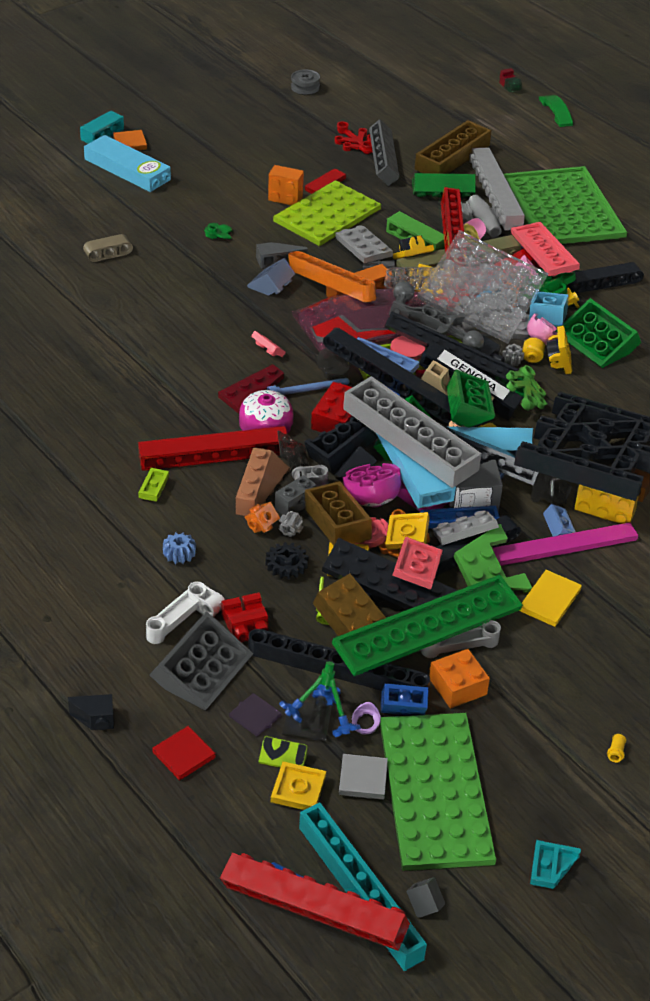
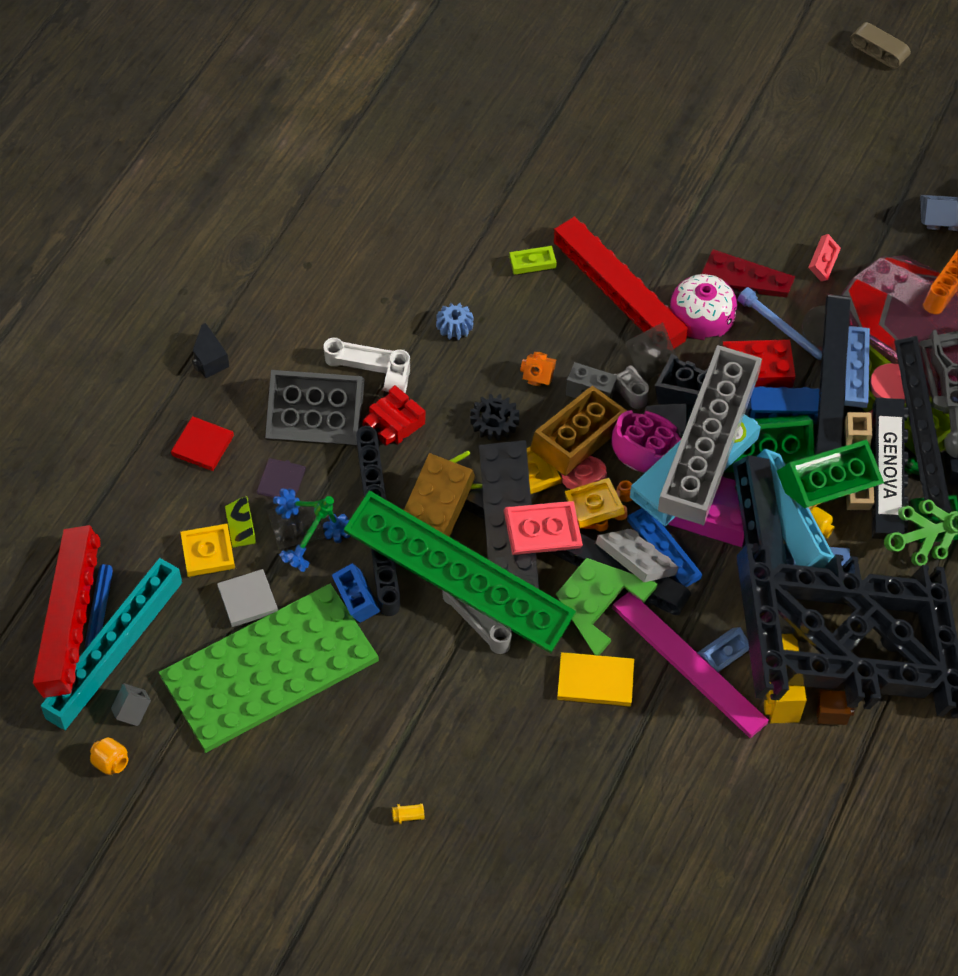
camera: 65 degrees right, 15 degrees up
nougat wedge [236,448,290,516] -> none
light grey gear [279,511,303,537] -> none
lavender piece [352,702,381,734] -> none
orange brick [429,649,490,709] -> none
slope [448,460,503,513] -> none
teal wing [530,840,581,889] -> none
none -> light orange head [90,737,128,775]

